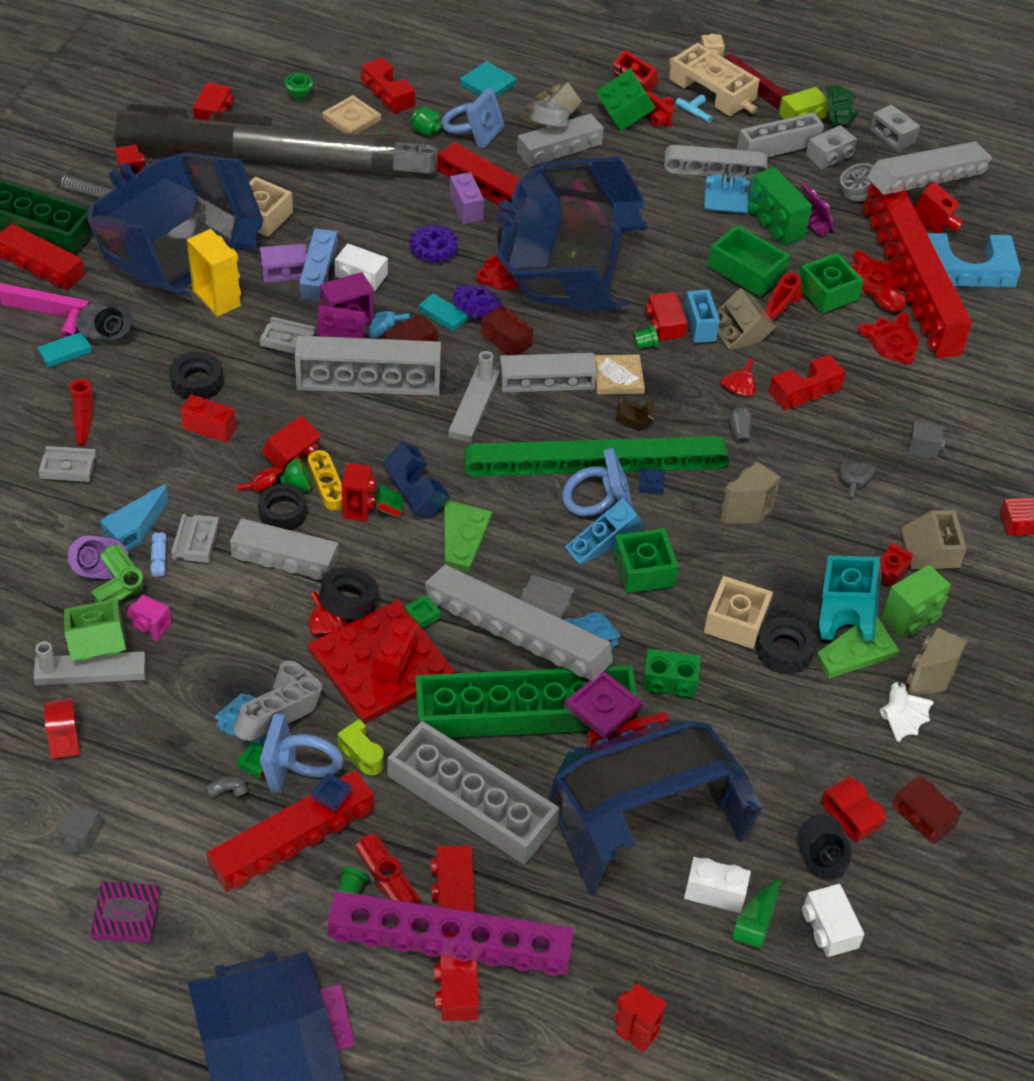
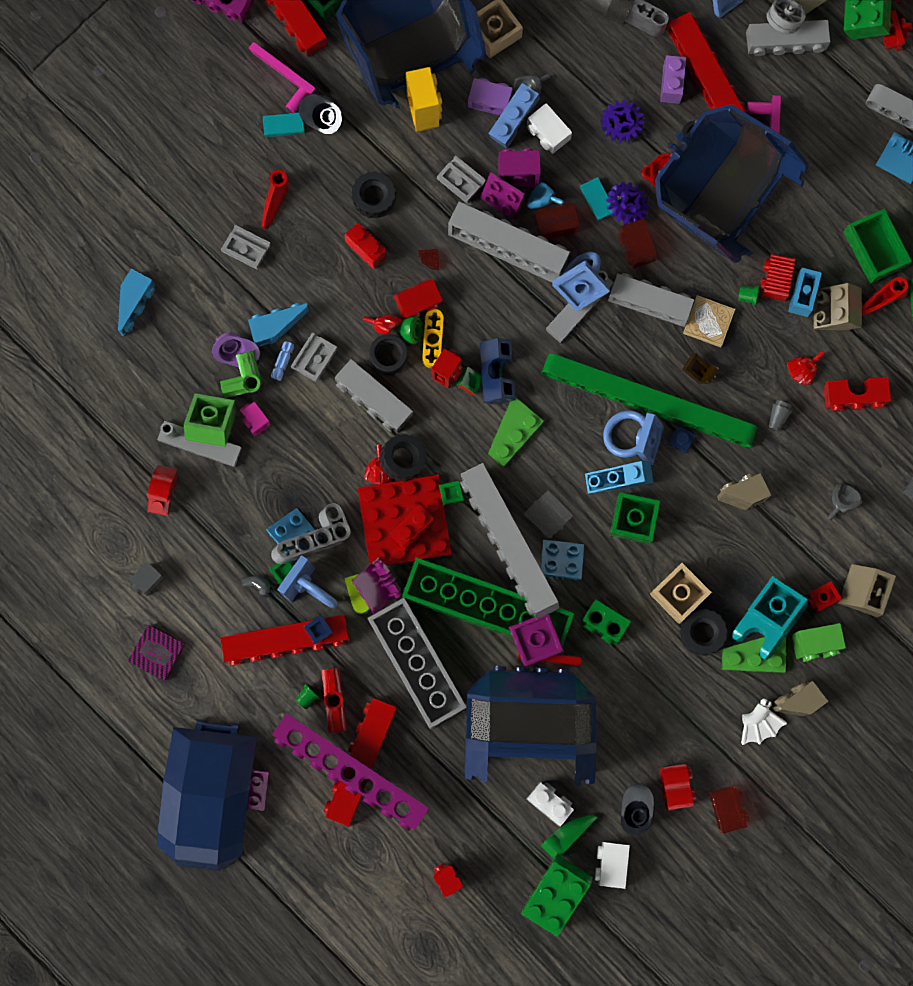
camera: 25 degrees right, 30 degrees up
none -> magenta hinge [352,558,403,614]
none -> clear red tile [418,249,439,270]
none -> green piece [521,854,593,937]
none -> medium blue tile [552,252,610,311]

